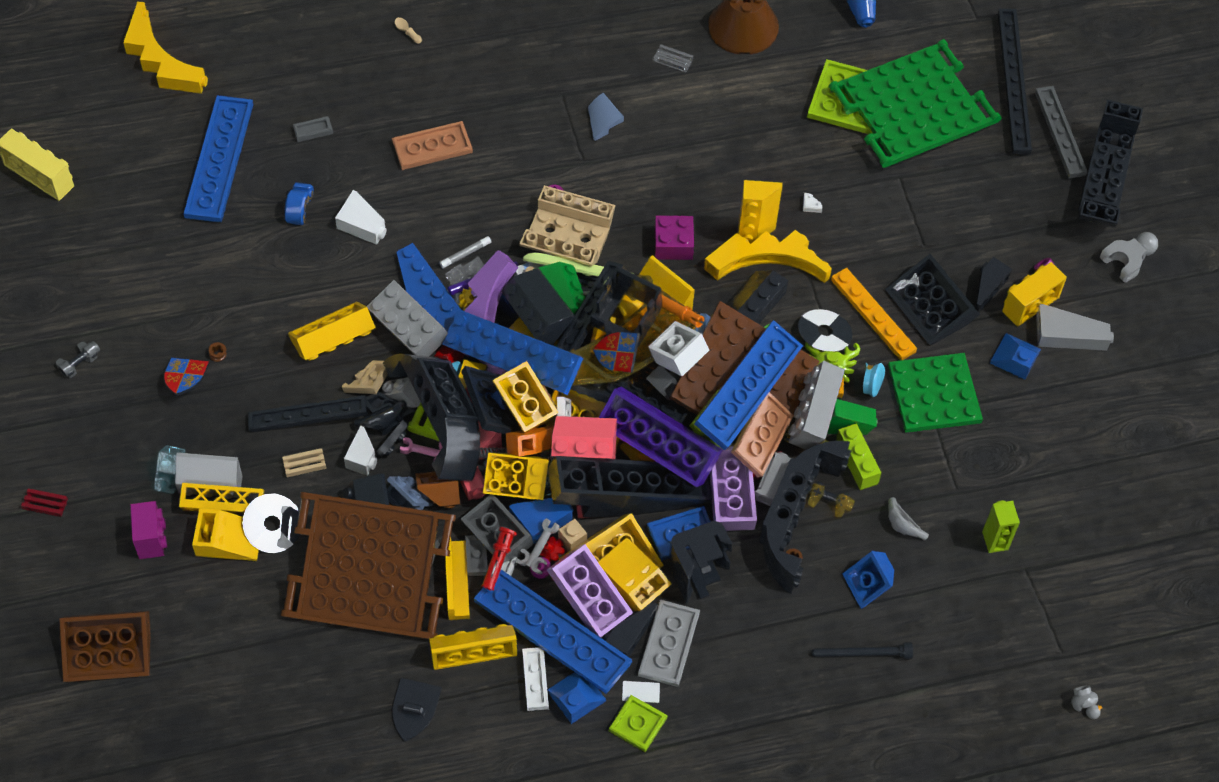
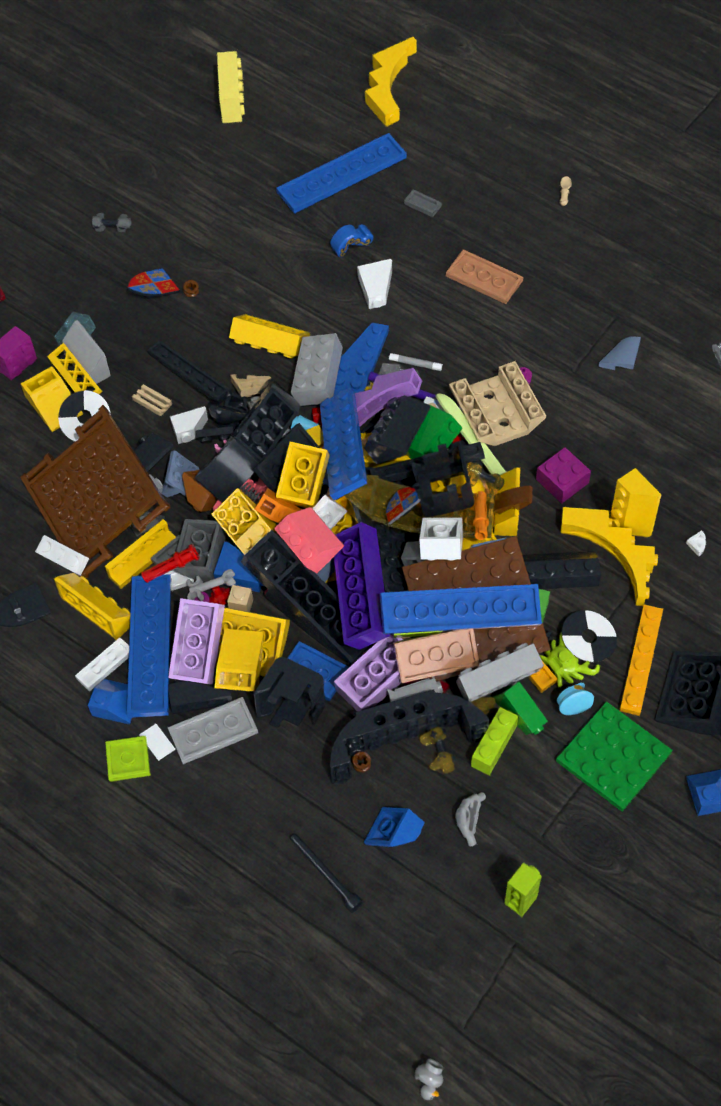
camera: 55 degrees right, 0 degrees up
none -> white plate [35,535,89,575]
none -> reddish brown slope [494,486,533,514]

